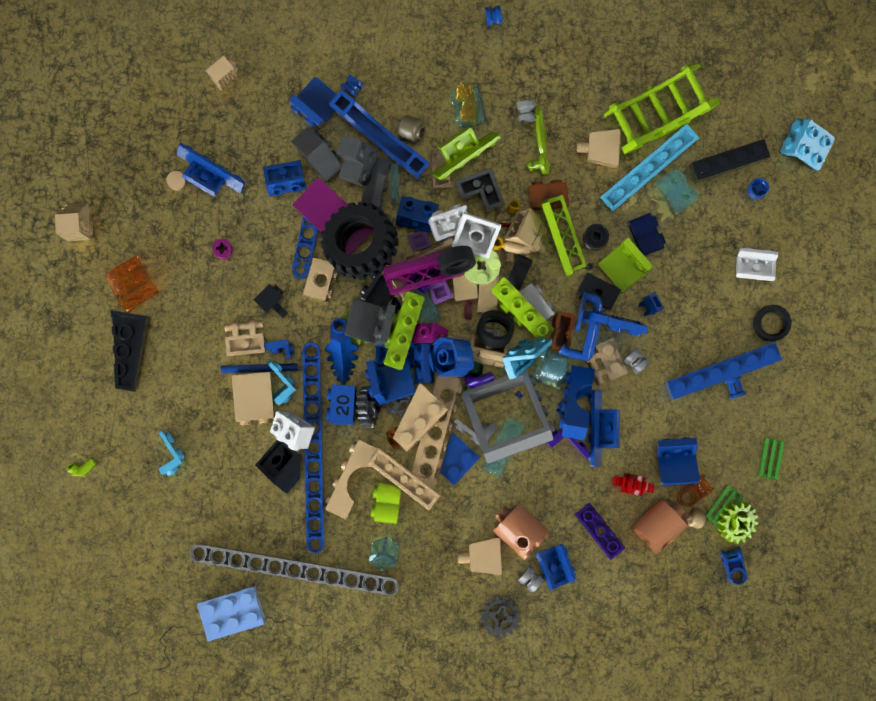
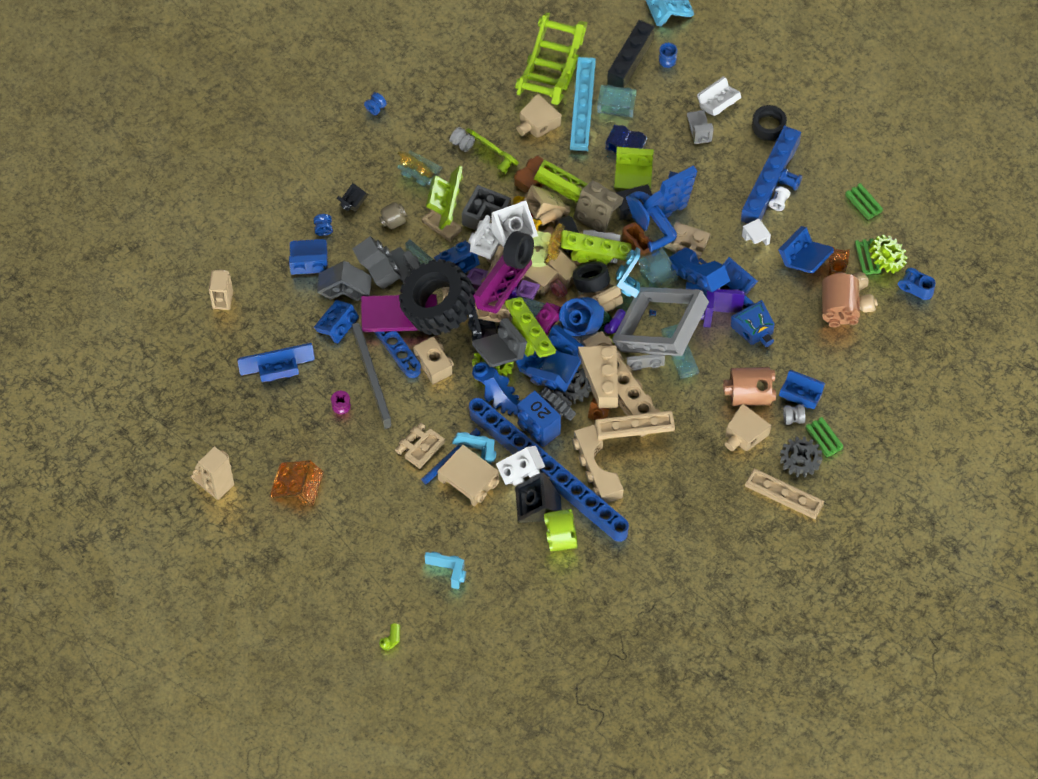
camera: 45 degrees left, 25 degrees down
black wing [111,310,149,392] -> none
tan tile [166,171,186,191] -> none
light grey beam [190,544,399,595] -> none
light blue brick [197,586,266,641] -> none
black brick [253,283,288,318] -> none
blue bracket [265,339,294,359] -> none
blue arch [329,89,430,180] -> none
clear light blue panel [369,537,399,571] -> none
lime brick [371,483,401,524] -> none
blue wing [440,433,480,485] -> none
dark purple tile [574,502,626,560] -> none
black wheel [582,224,609,251] -> none
red gear [612,473,655,496] -> none
light grey wheel [623,348,650,375] -> none
none -> black bracket [336,183,369,212]
none -> dark grey tile [352,323,391,429]
none -> clear yellow slope [544,223,565,265]
none -> lime brick [544,509,578,552]
none -> dark tan bracket [574,180,624,233]
none -> light grey bracket [687,110,713,144]
none -> blue torso [730,300,775,347]
none -> white panel [742,219,771,245]
none -> tan tile [745,468,825,520]
none -> white bush [769,186,790,211]
none -> bright green tile [805,417,843,458]
none -> tan piece [860,294,878,312]

